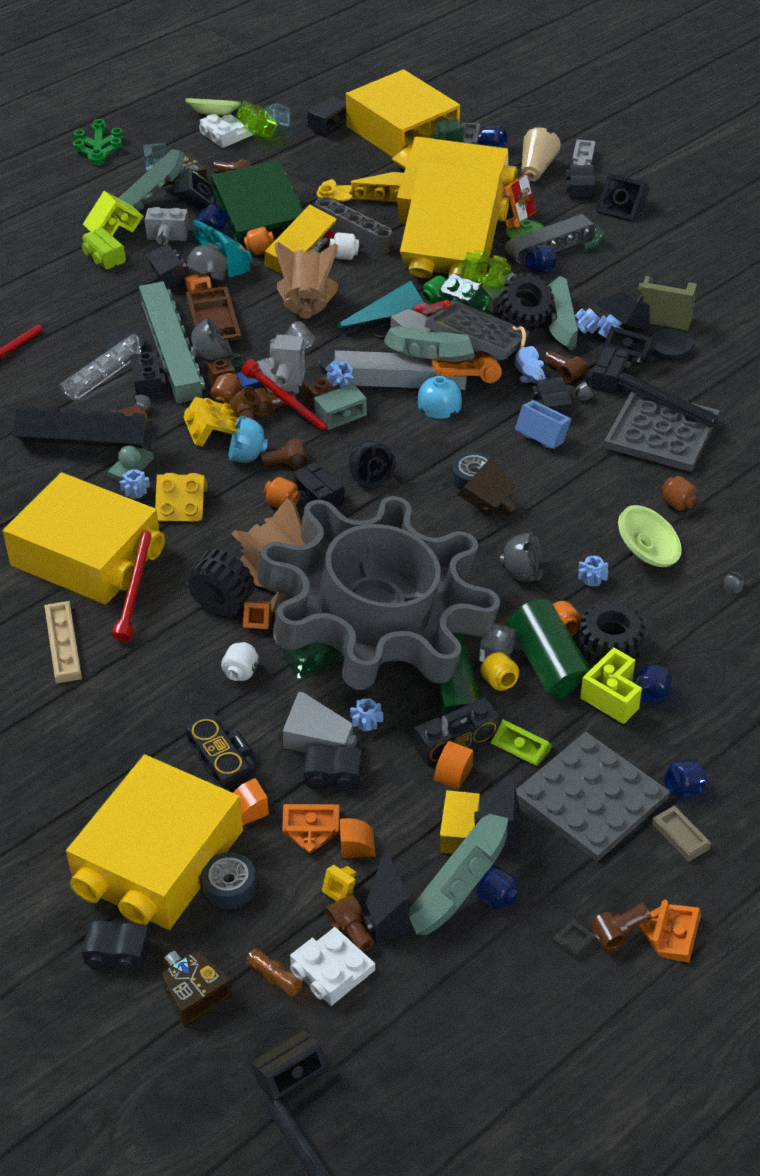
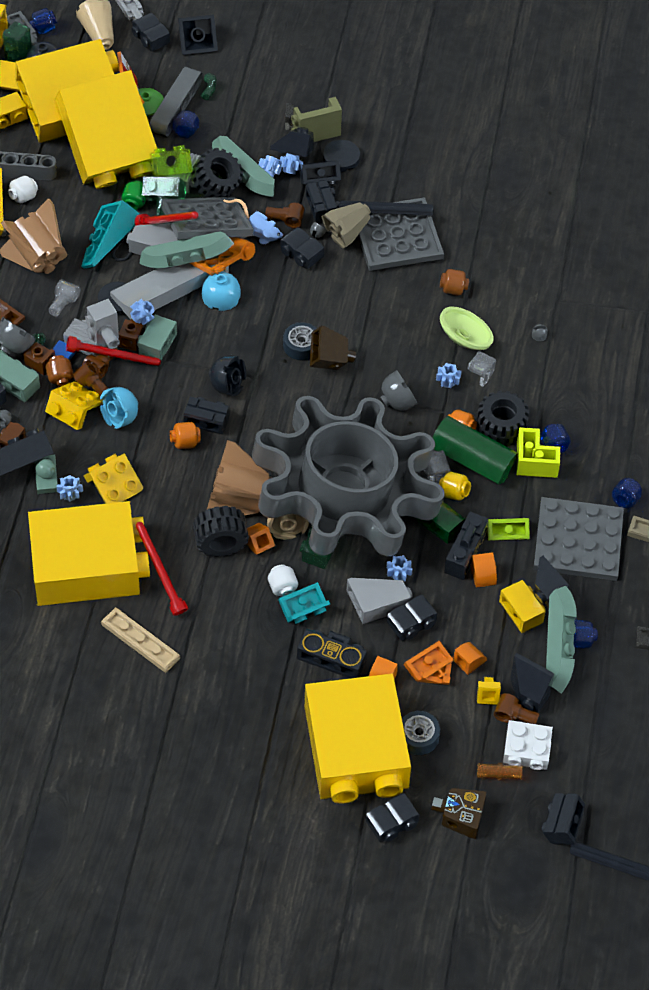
camera: 40 degrees left, 10 degrees up
reddish brown pin [261,439,308,469] -> none
medium blue brick [515,400,571,449] -> none
none -> teal bracket [278,582,330,624]
none -> dark tan cone [321,202,371,248]
none -> clear panel [467,351,496,386]

